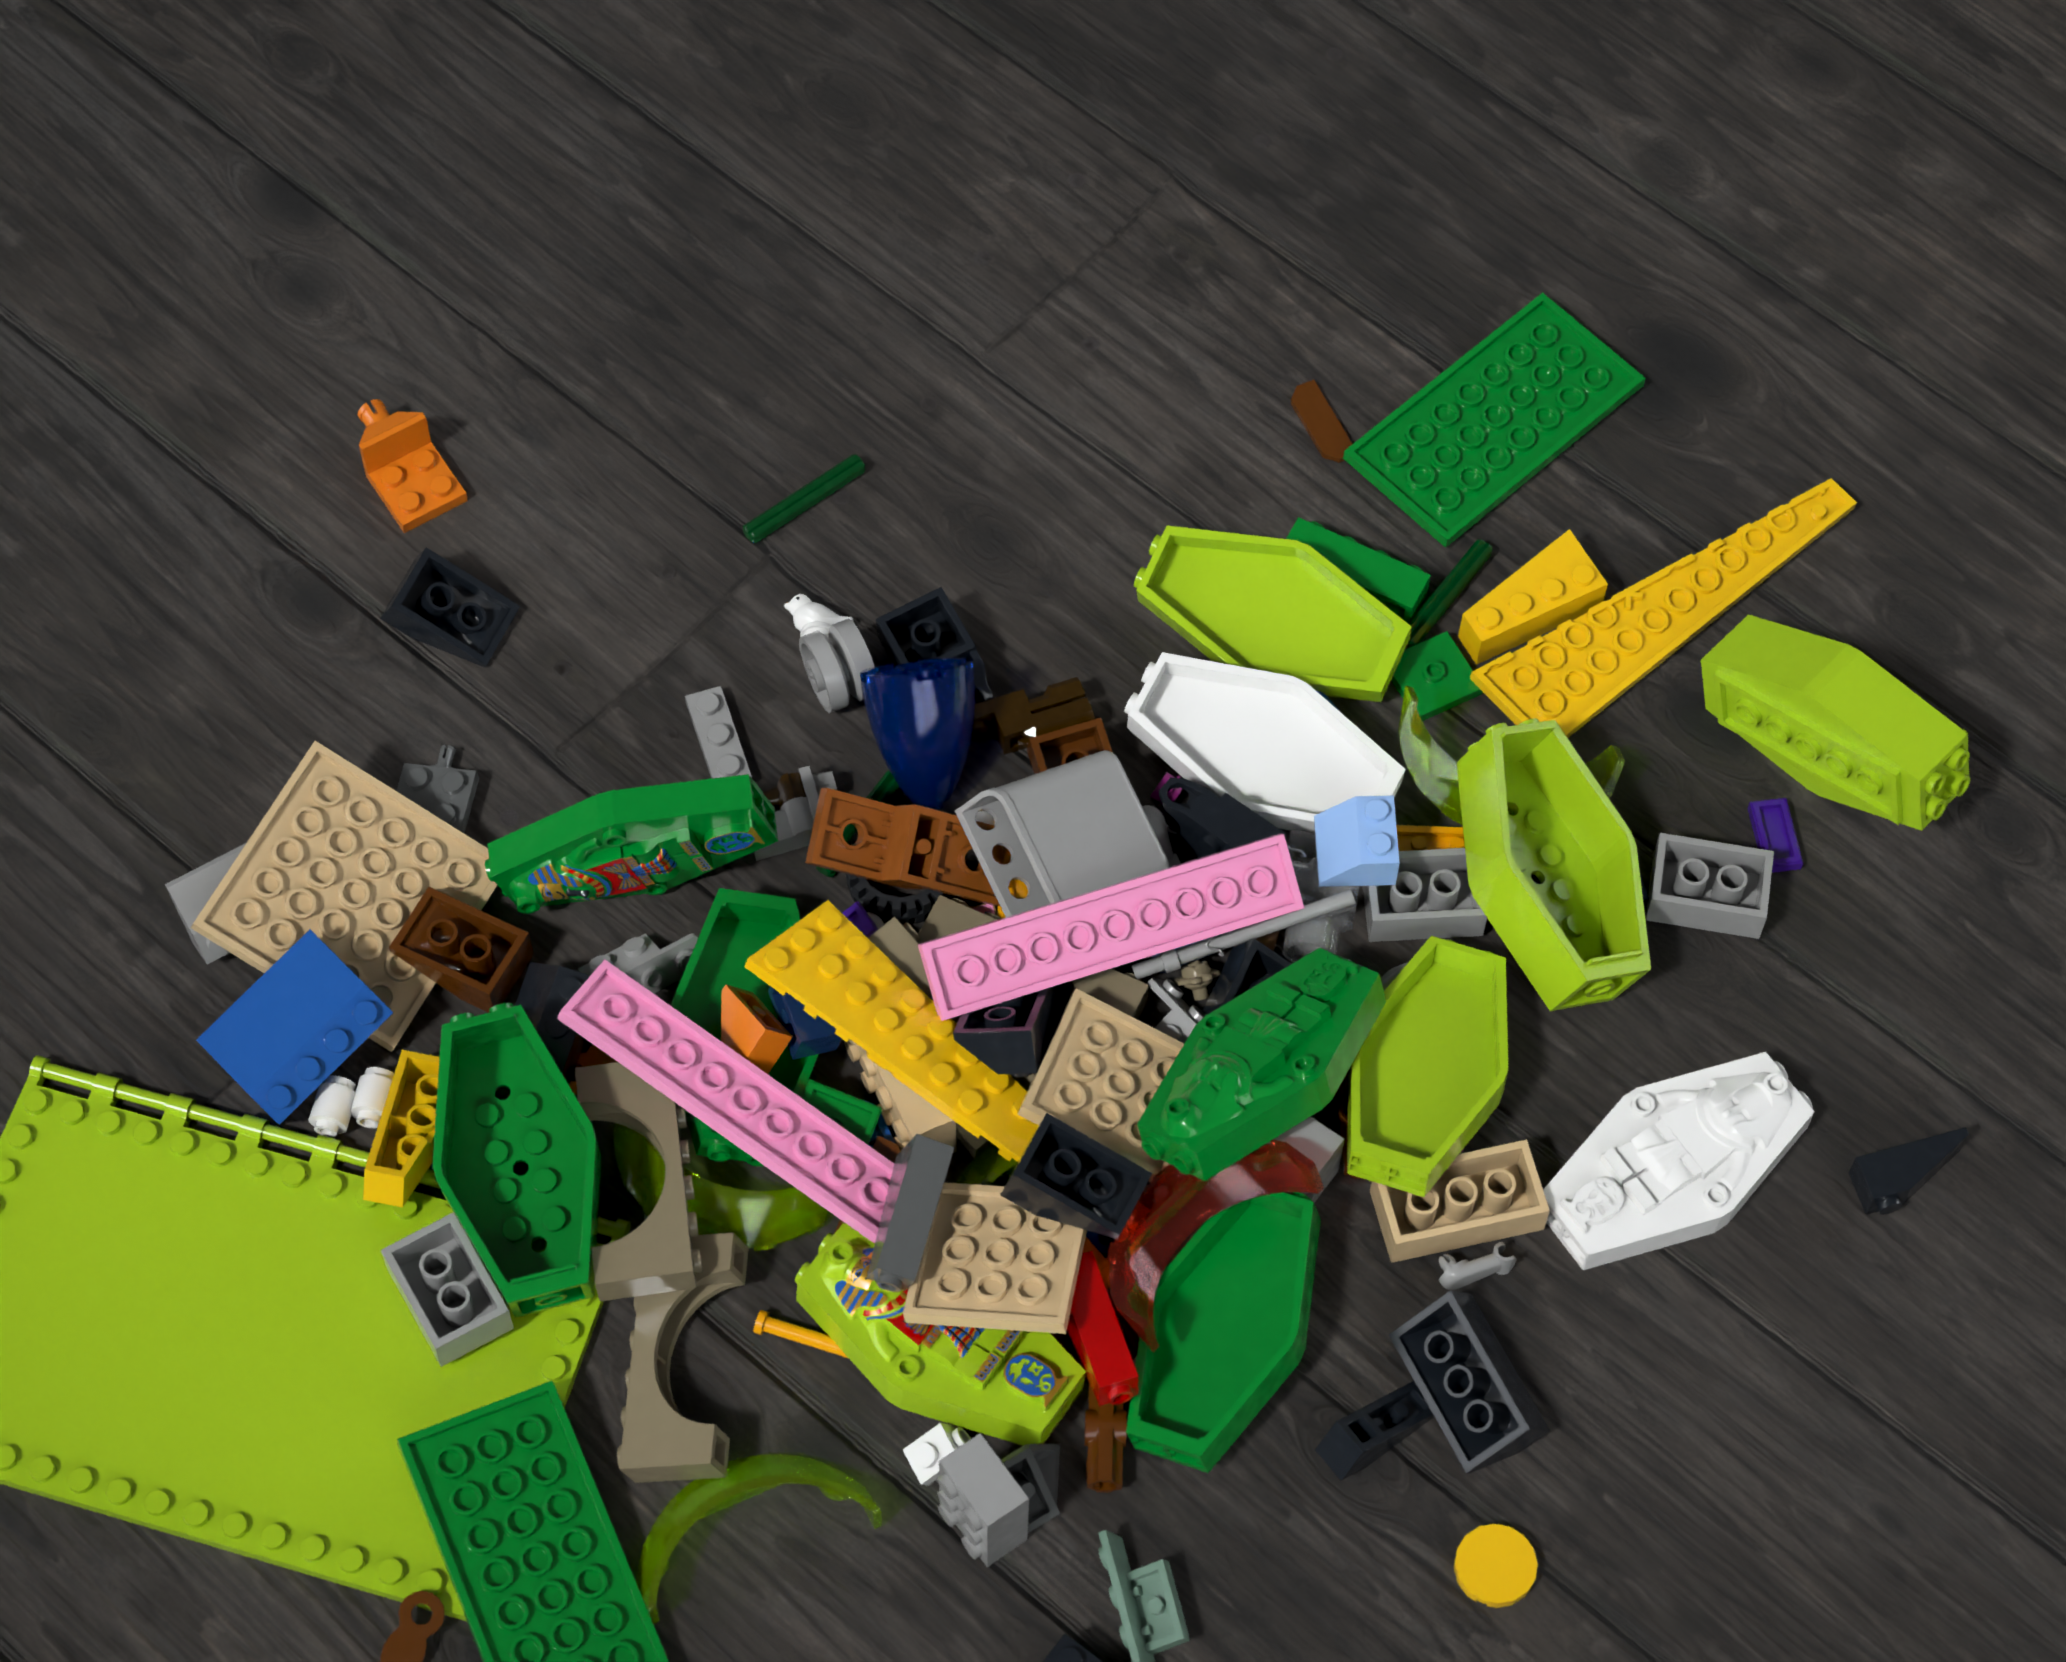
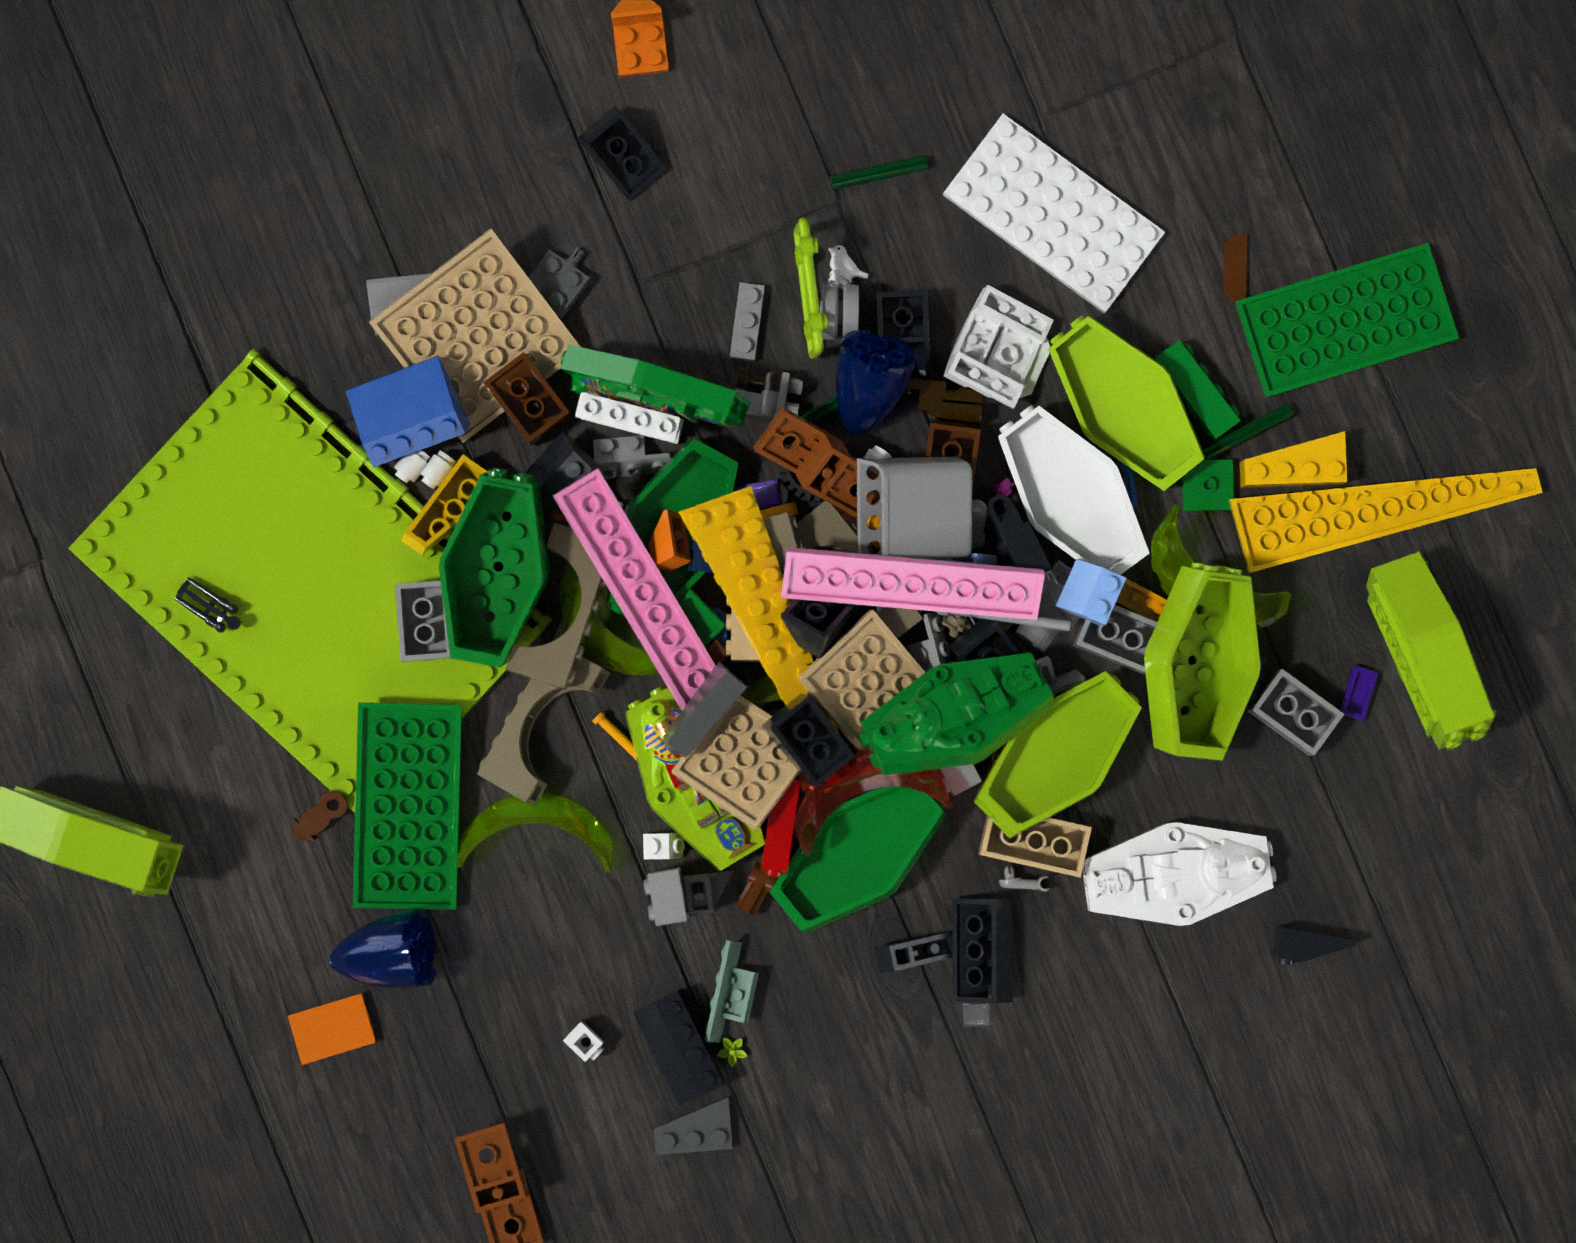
camera: 25 degrees right, 25 degrees up
yellow tile [1454,1524,1538,1608] -> none
none -> black piece [174,577,241,633]
none -> white fence [575,392,684,444]
none -> lime bar [794,217,828,360]
none -> white plate [943,114,1165,314]
none -> white slope [944,285,1054,409]
none -> clear slope [963,1004,990,1027]

